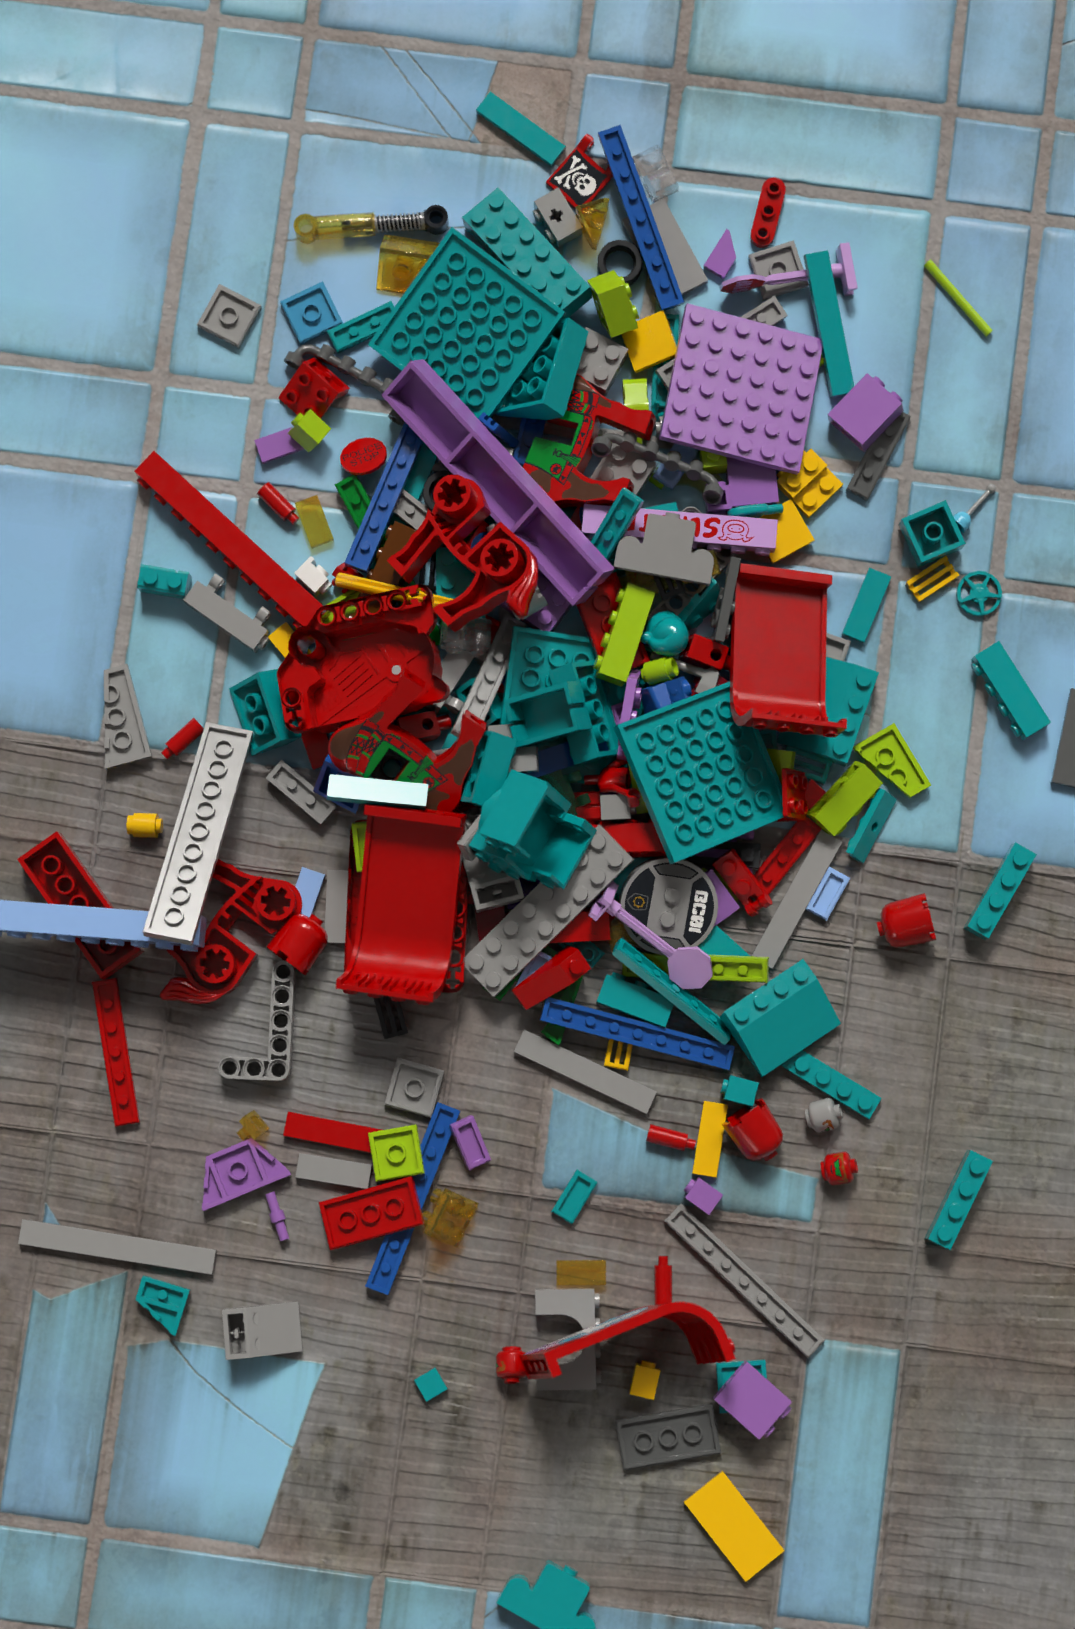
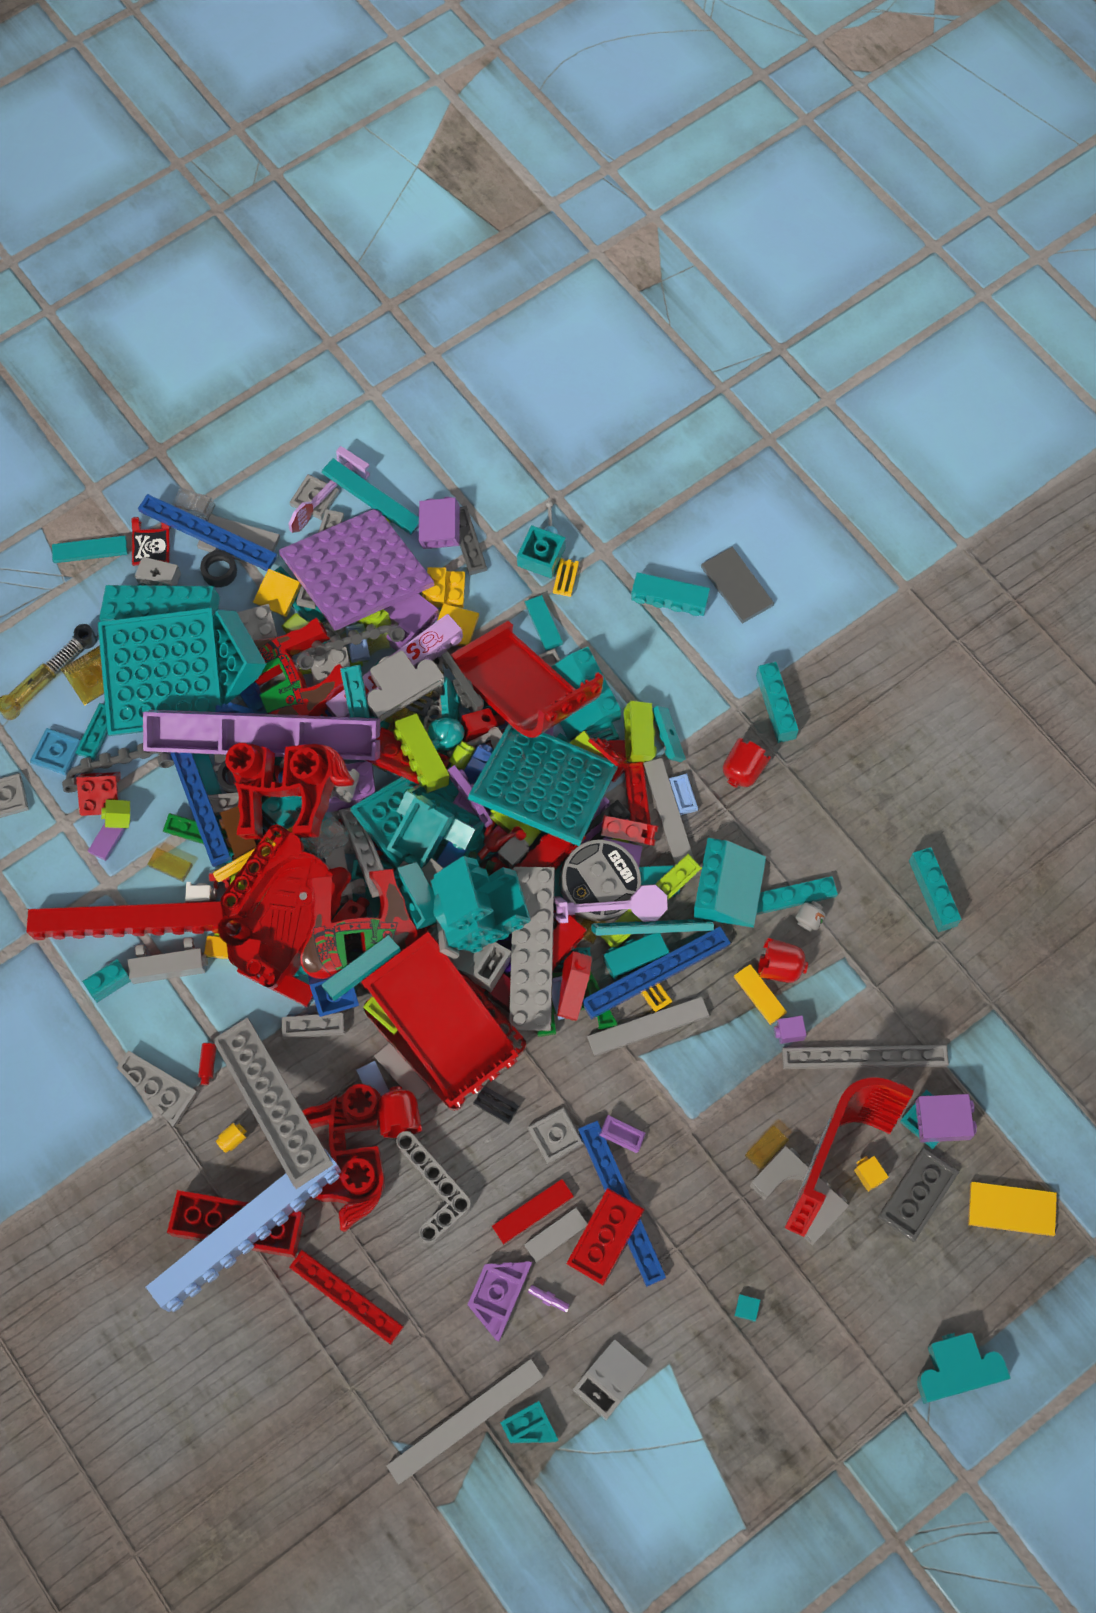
camera: 45 degrees left, 15 degrees down
teal slope [229,669,302,756] -> none
clear yellow tile [237,1110,270,1140] -> none
red cylinder [257,482,299,525] -> none
red piece [340,438,387,475] -> none
lime tile [368,1125,425,1182] -> none
clear yellow plate [422,1188,479,1247] -> none
red head [496,1346,527,1384] -> none
teal tile [551,1170,598,1224] -> none
clear yellow slope [575,198,609,250] -> none
lime brick [587,270,639,338] -> none
red cylinder [646,1124,696,1151] -> none
red cylinder [654,1256,672,1305] -> none
medium lavender tile [703,229,736,280] -> none
teal brick [720,1075,759,1107] -> none
teal piece [727,503,783,518] -> none
red plate [750,177,786,248] -> none
red head [820,1151,858,1186] -> none
lime wing [853,723,931,798] -> none
lime bar [924,260,993,337] -> none
teal wheel [956,571,1002,616] -> none

